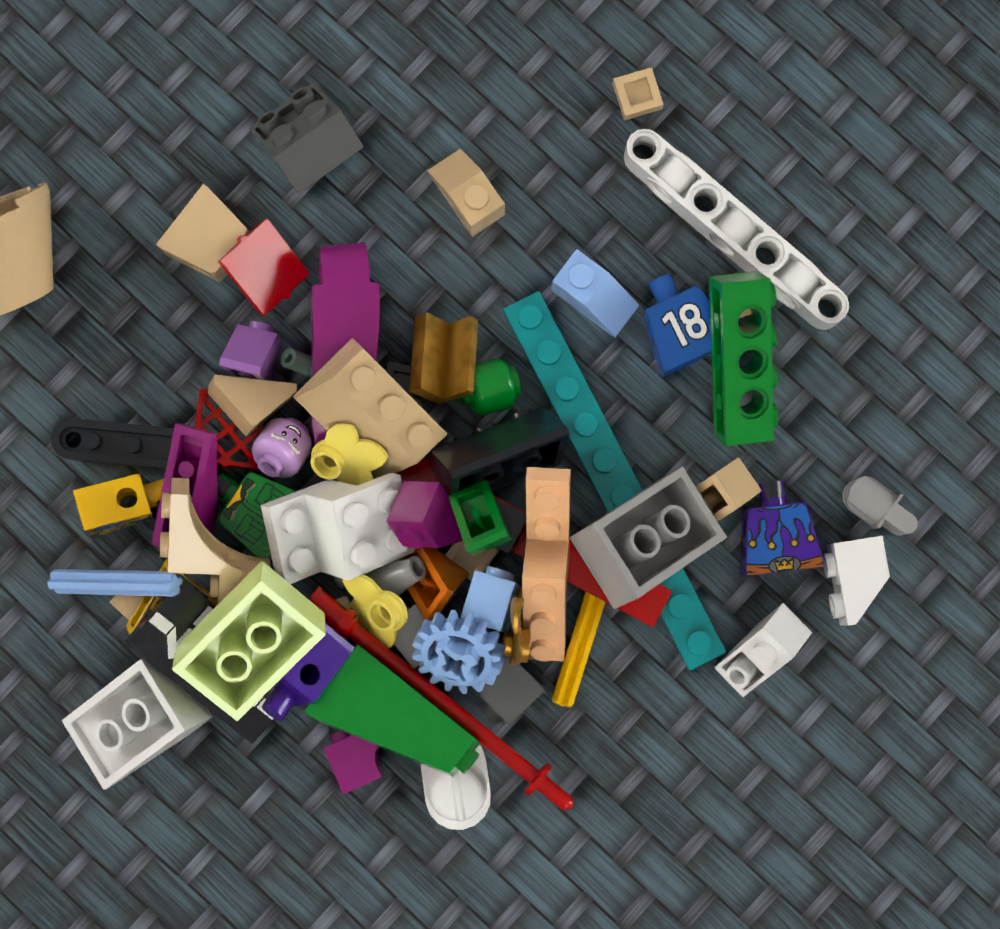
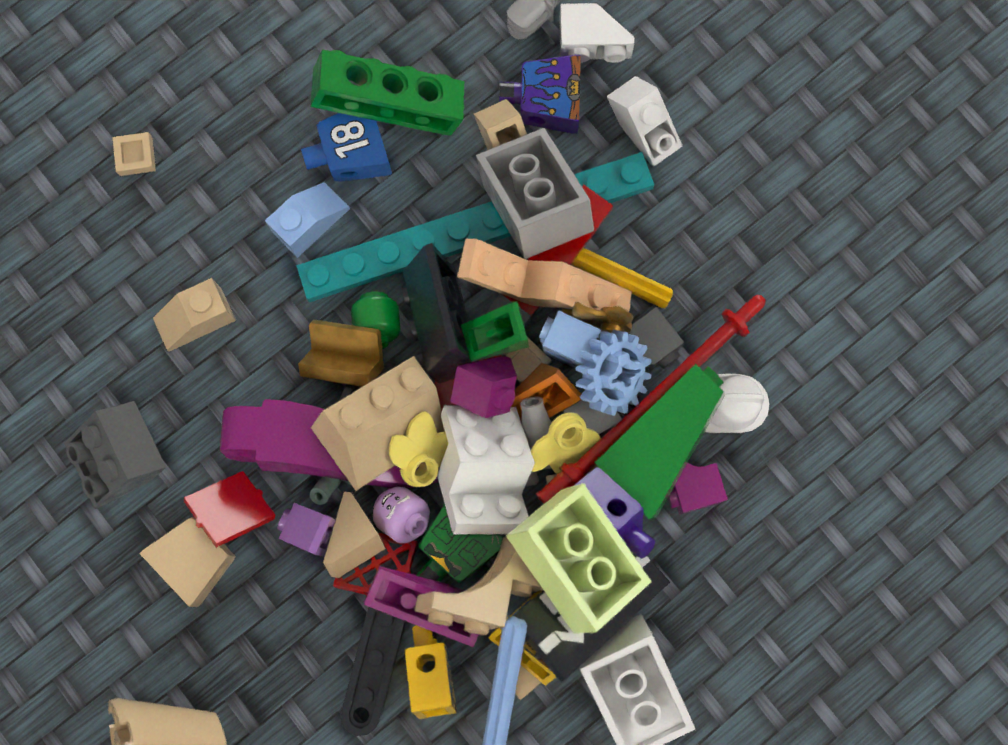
camera: 80 degrees left, 5 degrees down
white beam [624,129,849,330] -> none

